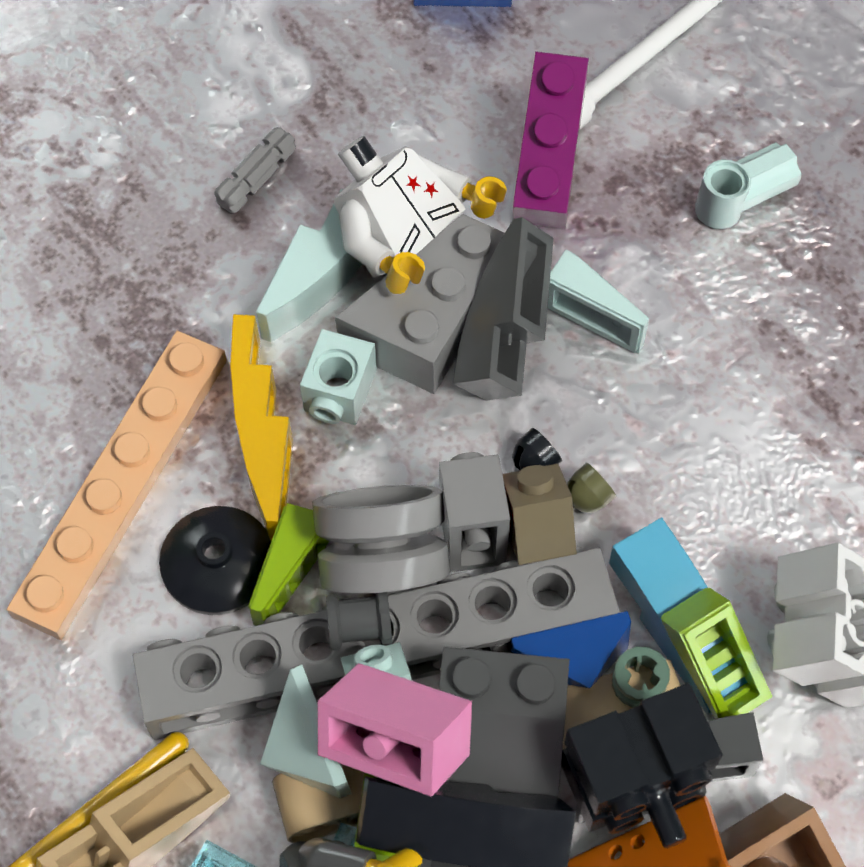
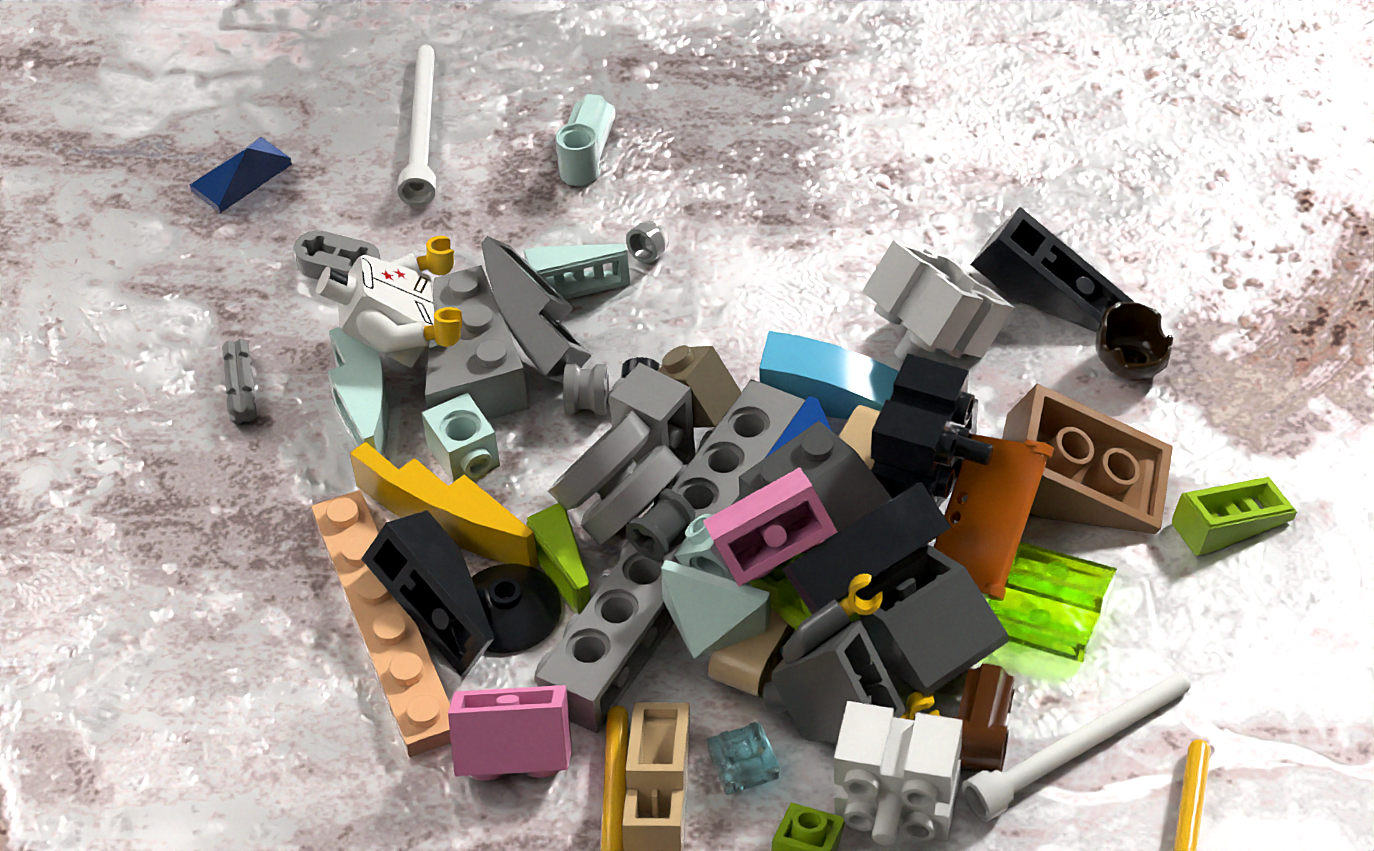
camera: 45 degrees left, 15 degrees down
magenta arch [513,51,589,229] -> none
sand green bush [612,646,670,708] -> none
lime slope [661,588,773,719] -> none
none -> light grey beam [294,230,381,280]
none -> black slope [361,510,494,677]
none -> bright pink brick [448,685,572,781]
none -> light grey wheel [563,364,609,415]
none -> light grey hinge [626,221,669,264]

